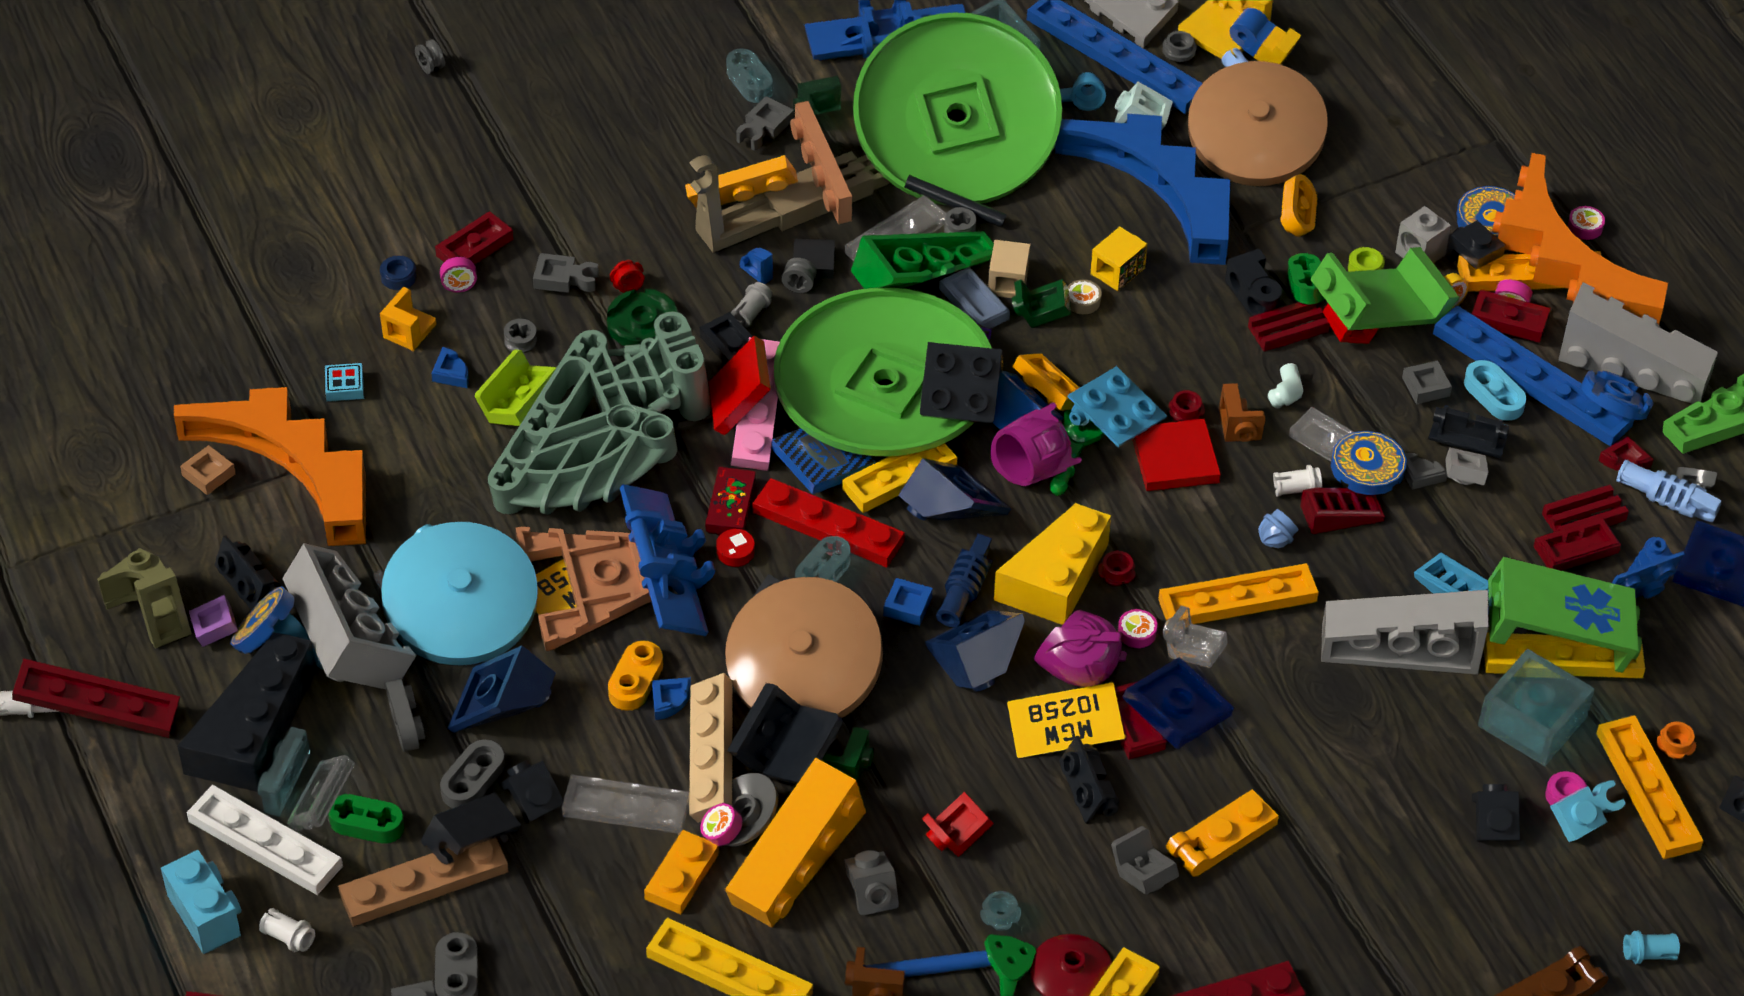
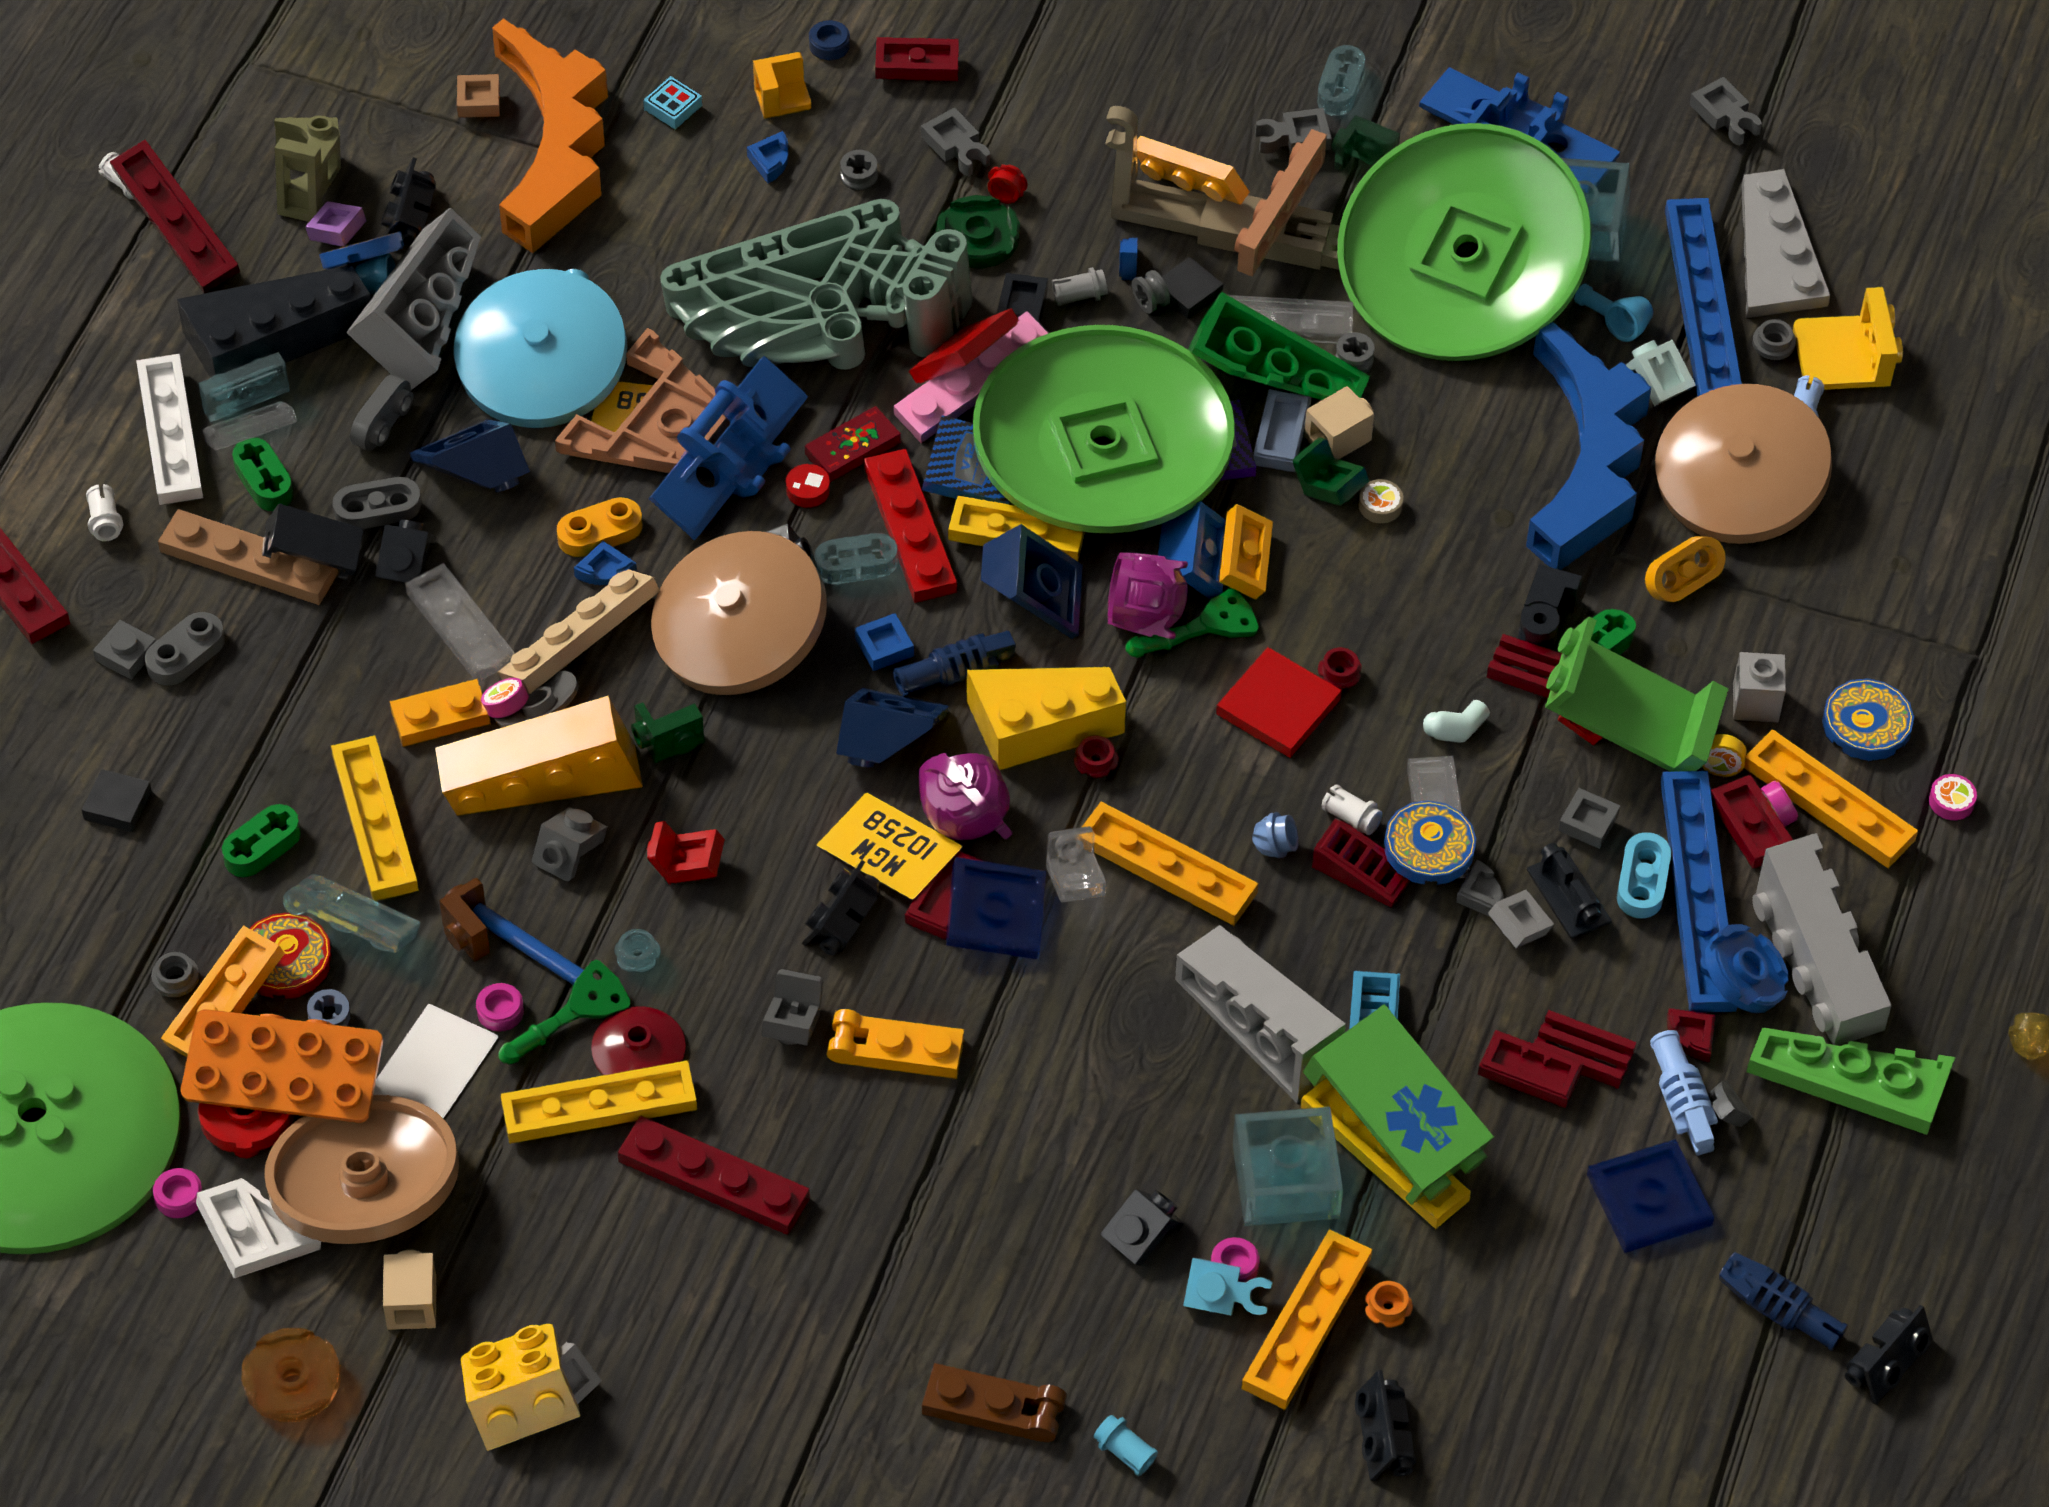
camera: 45 degrees right, 5 degrees up
medium azure brick [161,850,242,954] -> none
tile [440,257,477,292] -> none
lime bracket [475,349,557,426] -> none
black bracket [727,683,843,785] -> none
black bar [904,175,1007,228] -> none
black bracket [920,342,1004,424] -> none
dark azure hinge [1067,366,1167,447] -> none
yellow brick [1090,227,1147,291] -> none
tile [1118,609,1157,648] -> none
dark orange bracket [1219,383,1265,442] -> none
leg [1229,8,1302,65] -> none
lime tile [1348,247,1385,272] -> none
black bracket [1446,220,1506,270] -> none
orange arch [1492,153,1668,325] -> none
blue hinge [1612,537,1685,599] -> none

